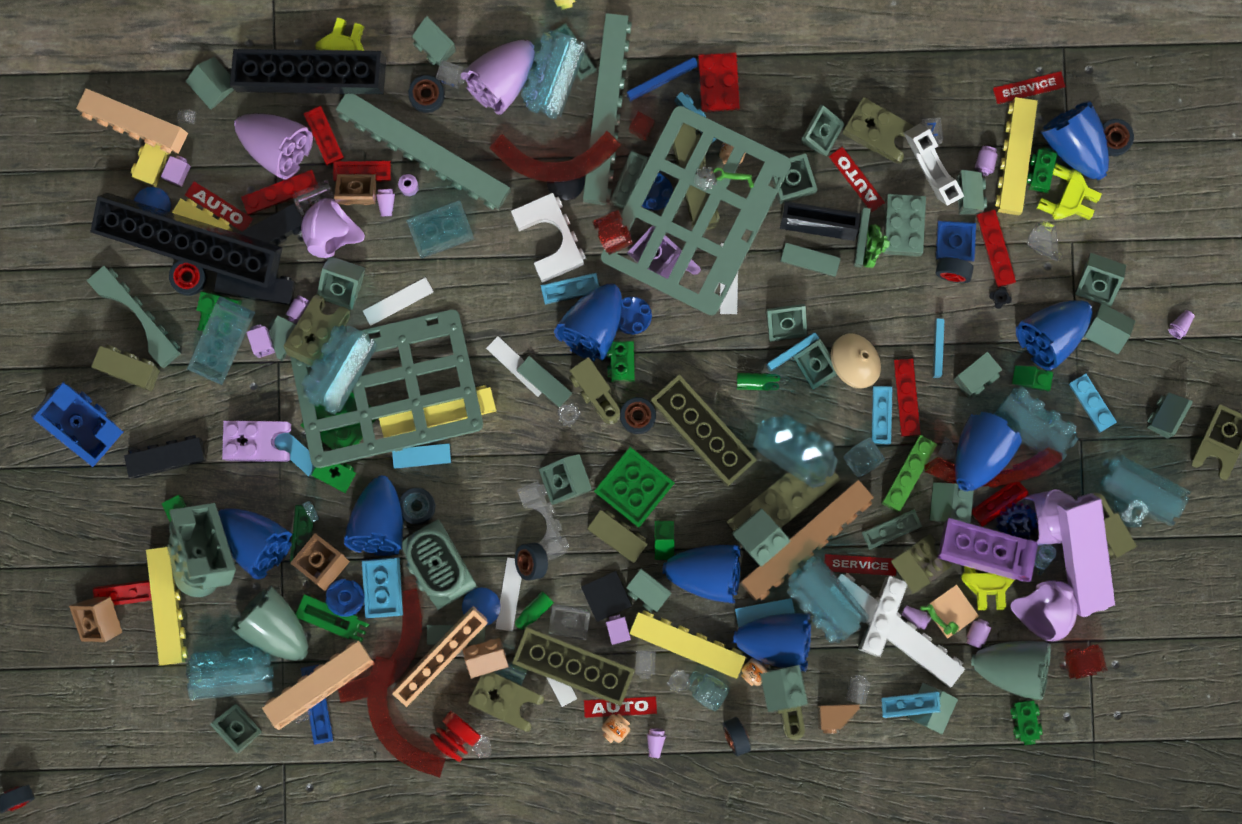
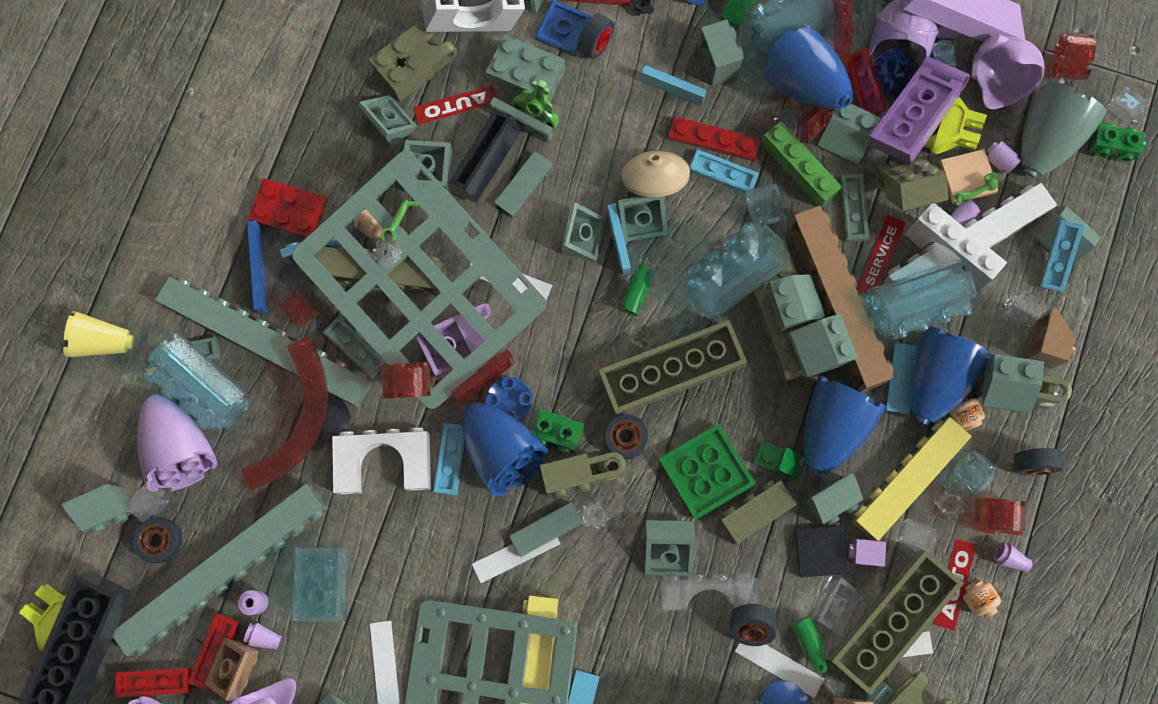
camera: 65 degrees left, 5 degrees down
blue dish [642,173,673,210] -> none
none -> clear red tile [451,349,515,404]
none -> sand green slope [766,274,826,332]
none -> clear red brick [974,498,1026,536]
none -> clear brick [1106,86,1148,126]

